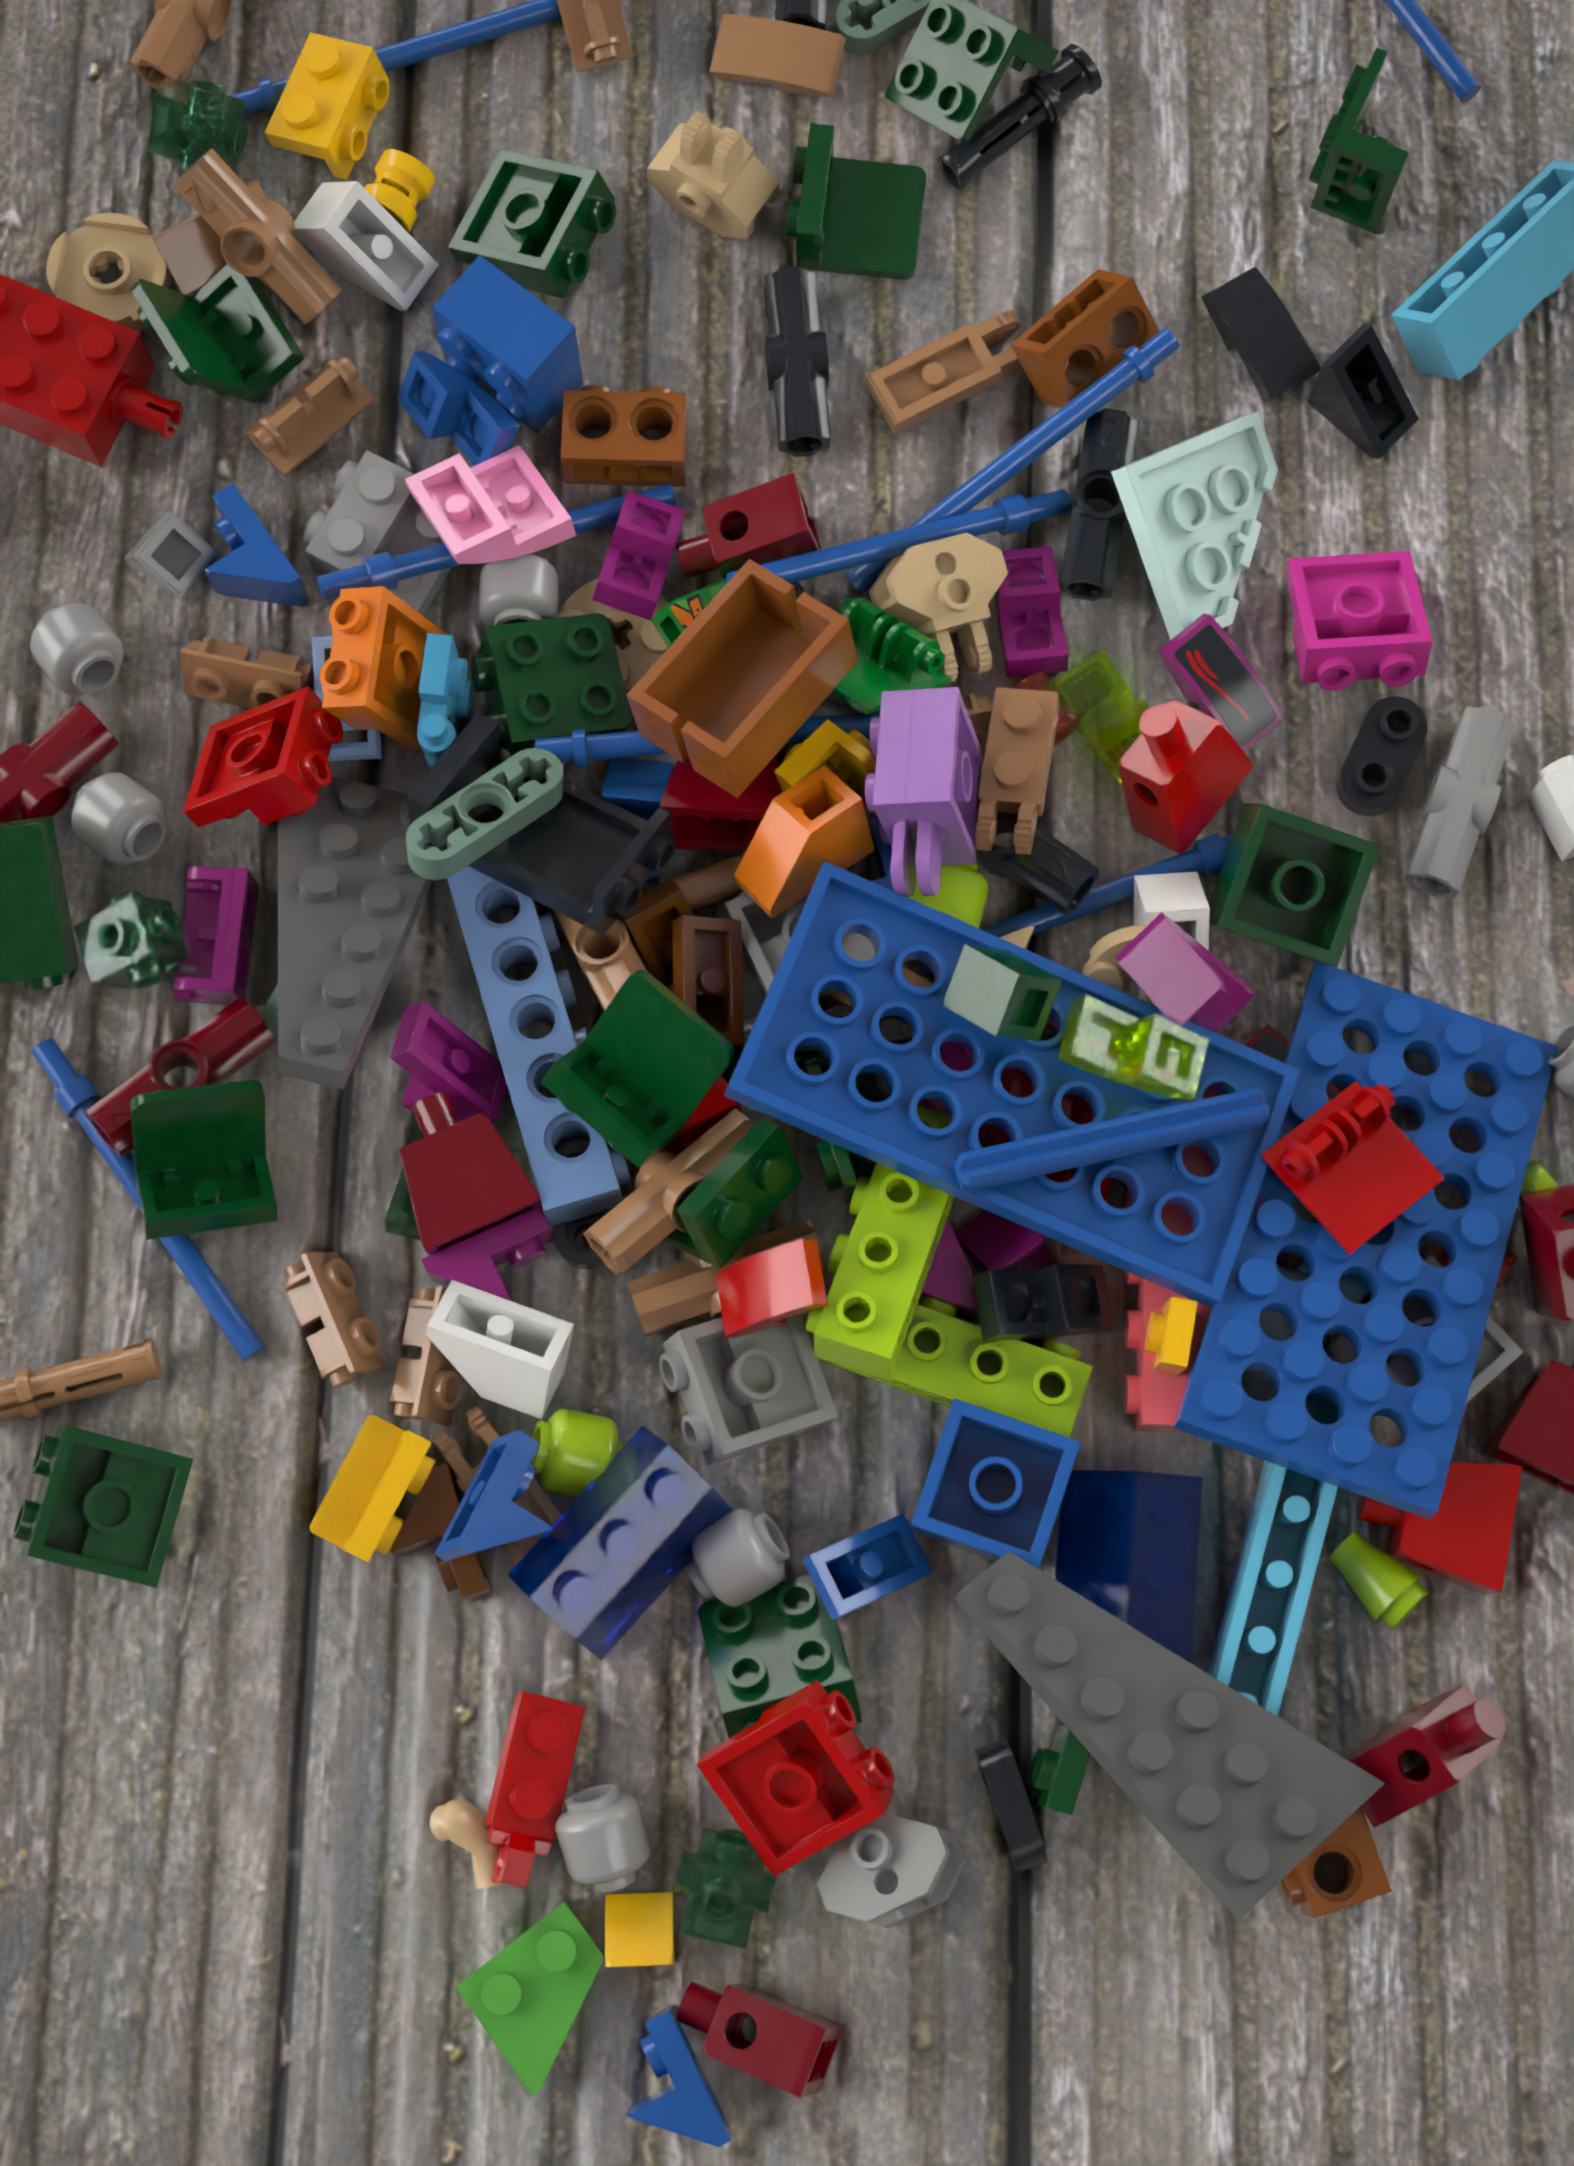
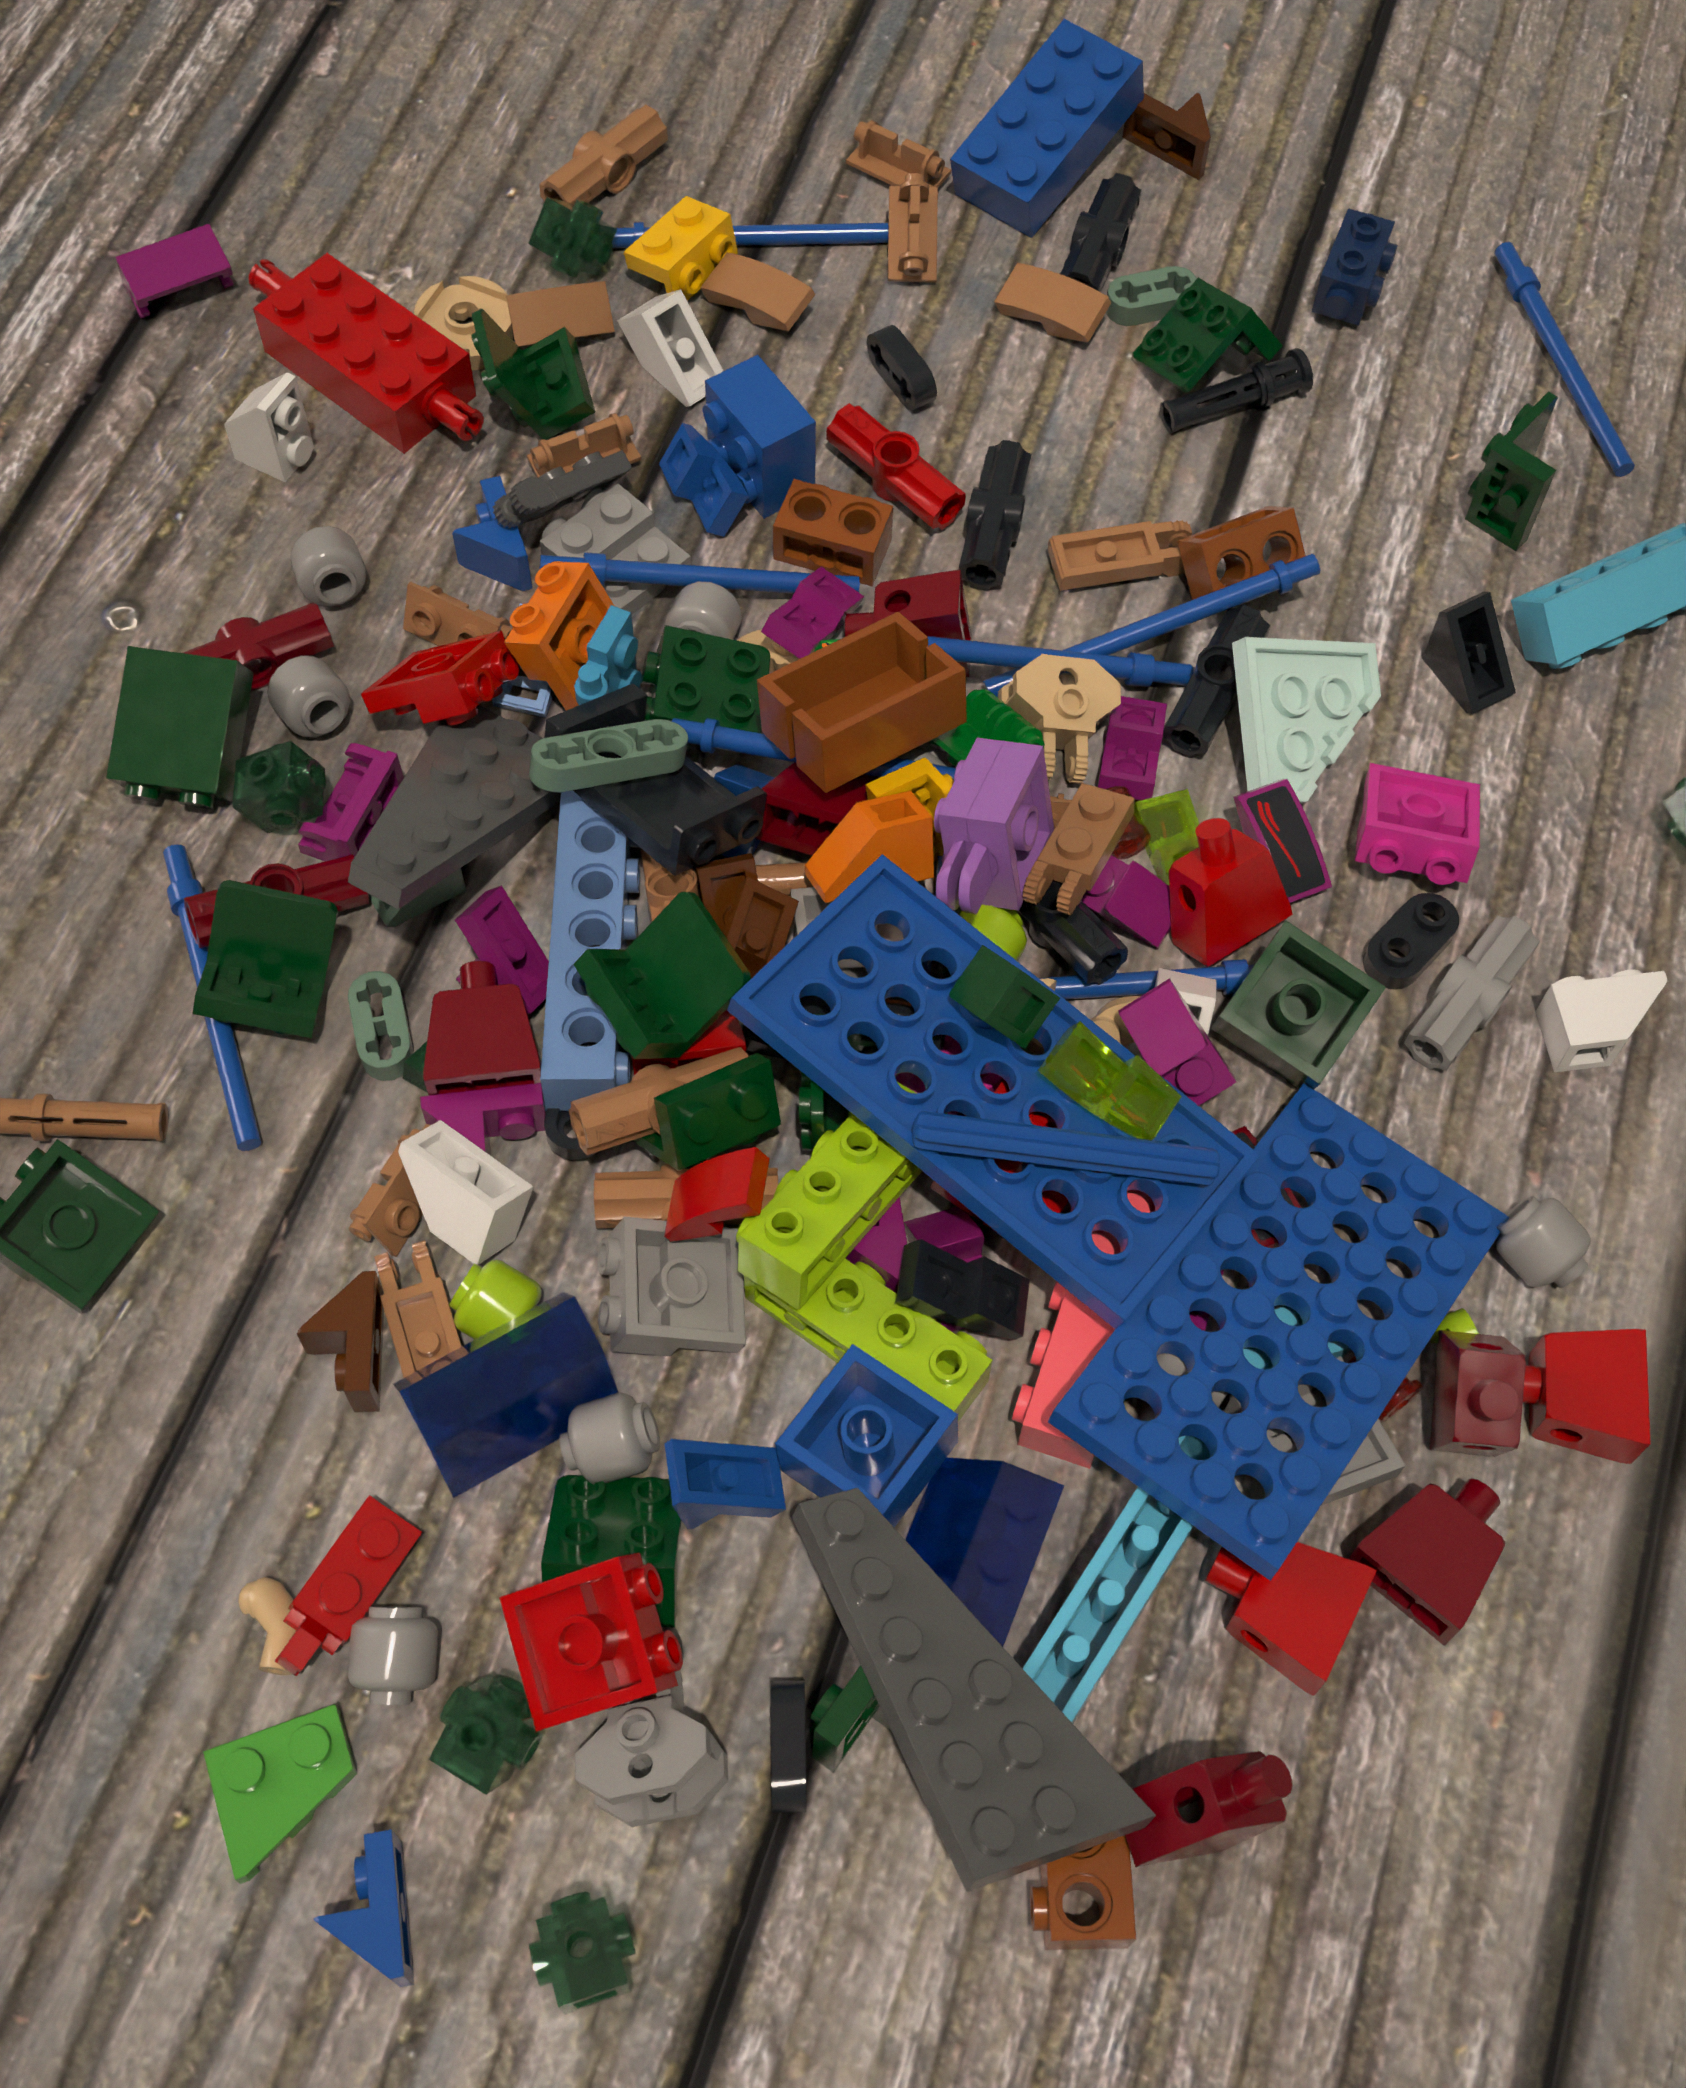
camera: 15 degrees right, 15 degrees down
light grey slope [124,511,218,599] -> none
medium nougat piece [173,149,342,325] -> none
medium nougat hinge [283,1251,387,1389] -> none
yellow bracket [309,1415,436,1562] -> none
yellow wheel [364,149,436,233] -> none
bright pink slope [405,445,576,564] -> none
blue slope [434,1430,553,1561] -> none
dark green plate [448,149,616,298] -> none
yellow slope [605,1891,675,1967] -> none
tan hinge [647,111,780,240] -> none
dark red torso [676,1981,845,2098] -> none
dark green bracket [786,123,927,280] -> none
yellow plate [1145,1296,1198,1375] -> none
black slope [1201,267,1321,402] -> none
red hinge [1260,1081,1445,1256] -> none
lime cone [1328,1531,1429,1630] -> none
none -> sand green beam [348,971,414,1081]
none -> dark grey hinge [493,450,632,529]
none -> clear green brick [528,1892,636,2015]
none -> medium nougat slope [700,252,815,331]
none -> red piece [826,403,966,530]
none -> black beam [866,325,937,411]
none -> magenta slope [1081,855,1171,949]

